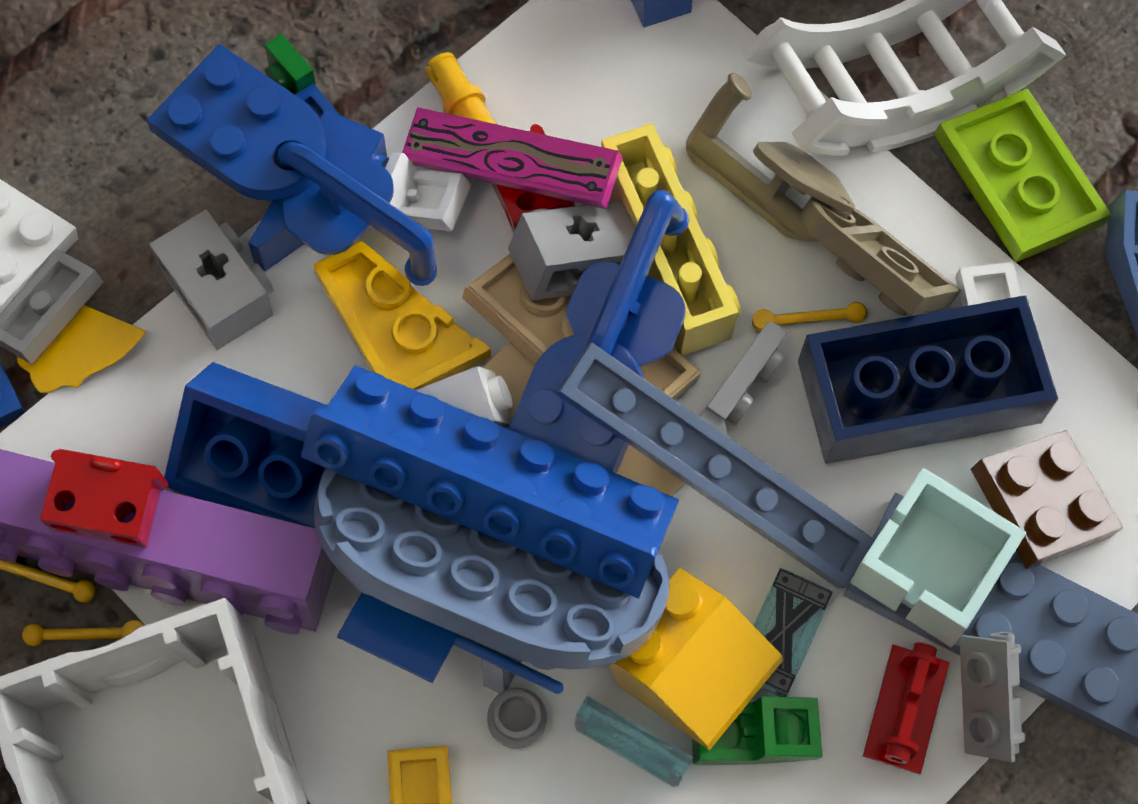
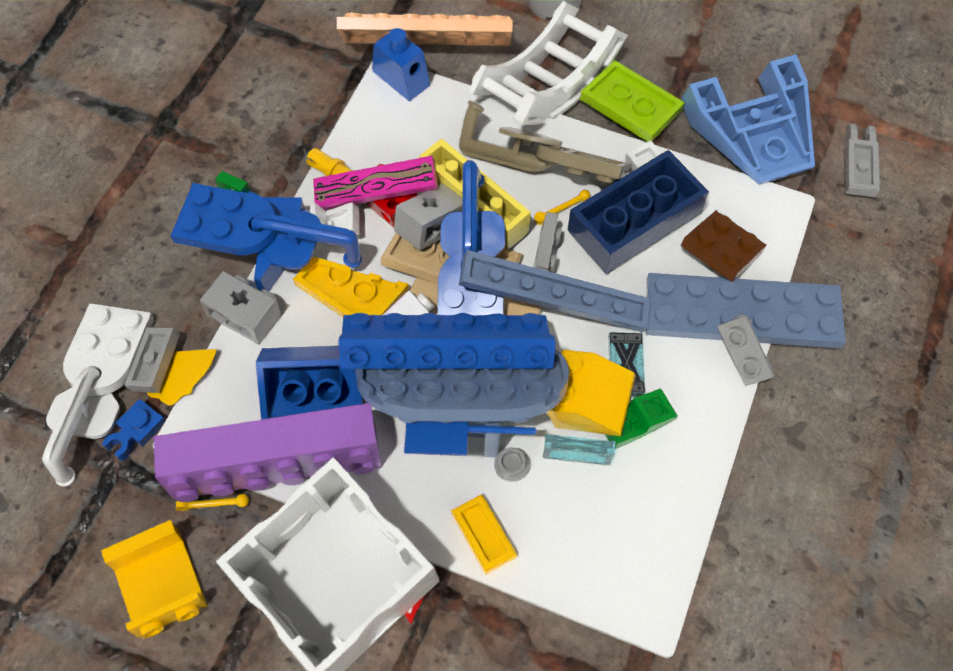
camera: 20 degrees left, 5 degrees down
yellow hinge [22,620,144,647] -> none
red piece [40,448,168,548] -> none
light aqua piece [850,468,1027,648] -> none
red hinge [862,642,950,775] -> none

